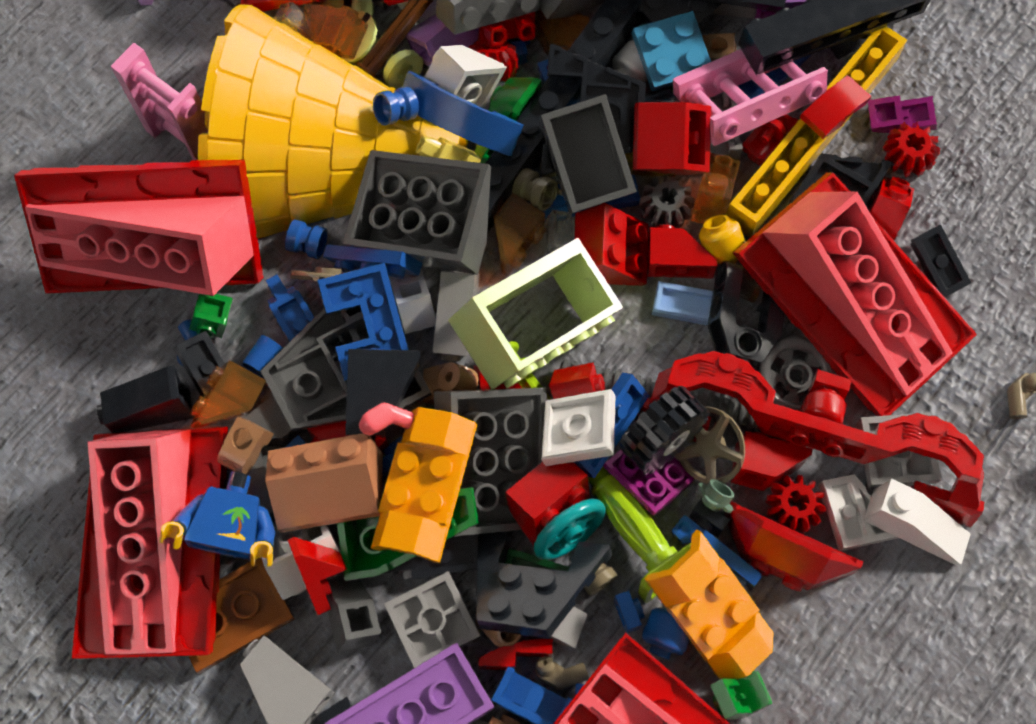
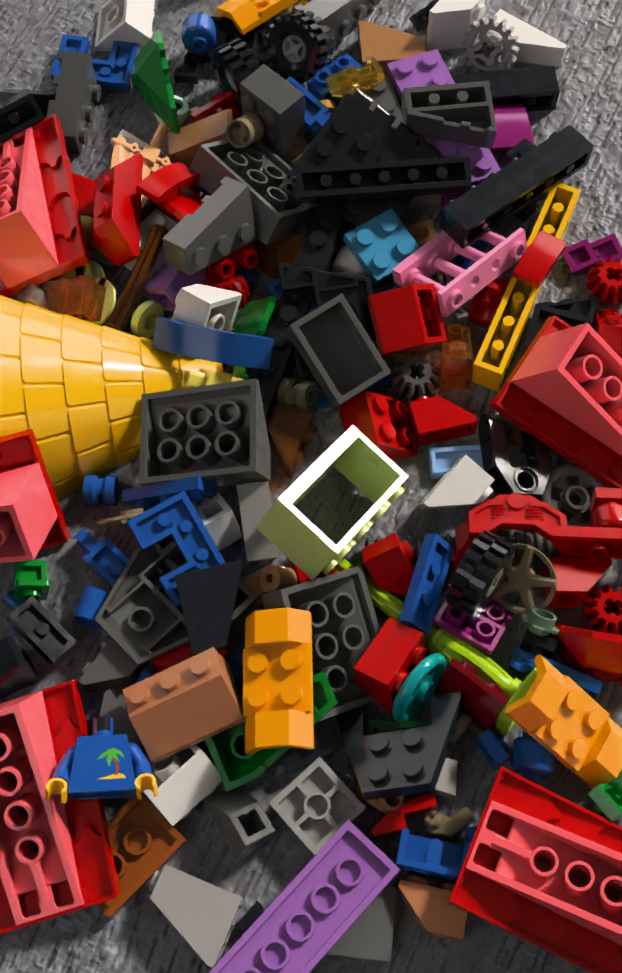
camera: 15 degrees left, 5 degrees down
clear orange slope [190,360,266,429] -> none
medium nougat leg [217,416,274,474] -> none
red slope [288,537,347,615] -> none
coral arm [359,403,414,436] -> none
blue wheel [373,87,419,126] -> none
white tile [541,389,616,466] -> none
yellow head [699,214,746,264] -> none
none -> white slope [418,454,495,510]
none -> dark red slope [434,658,508,732]

